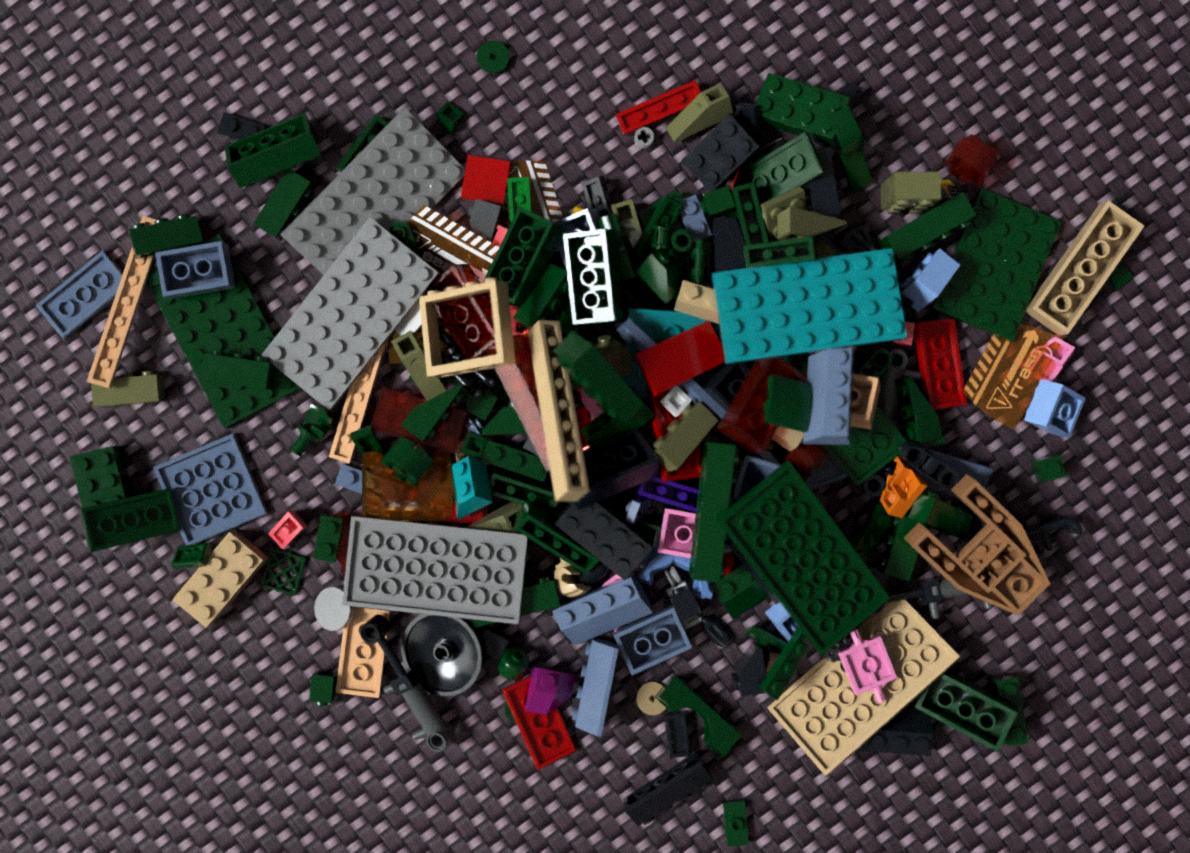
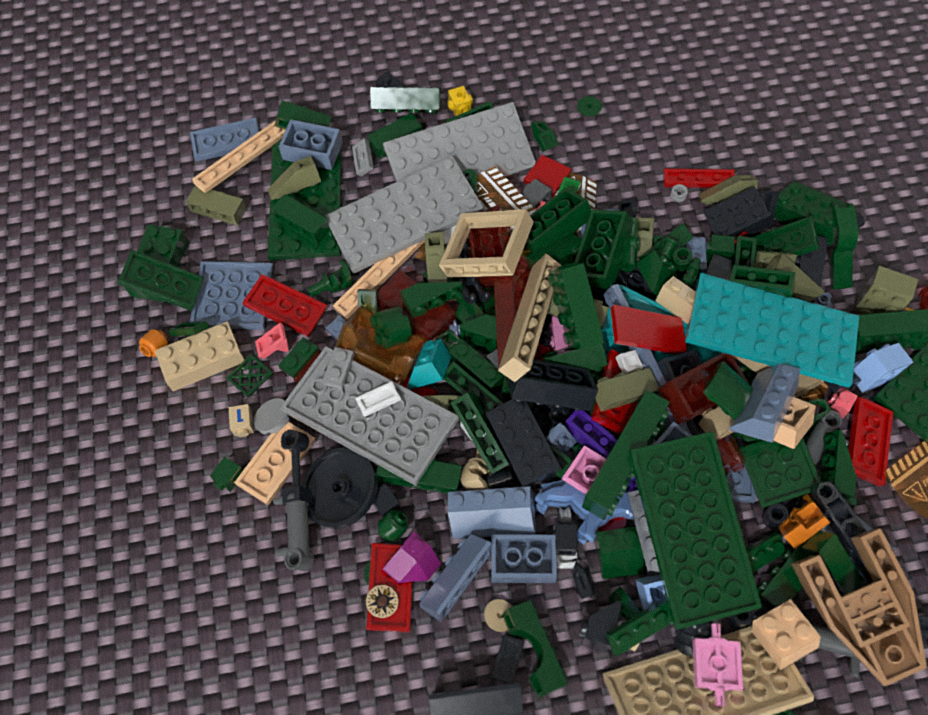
camera: 25 degrees right, 25 degrees down
none -> orange head [139,329,168,357]
none -> tan brick [228,404,254,437]
none -> red plate [242,274,327,337]
none -> olive slope [267,156,321,200]
none -> light grey plate [322,347,355,389]
none -> light grey plate [352,138,374,177]
none -> white tile [355,381,401,417]
none -> piece [366,585,398,618]
none -> yellow brick [448,86,473,116]
none -> dark green plate [536,129,559,153]
none -> light nougat brick [752,599,821,670]
none -> sand blue plate [813,293,833,308]

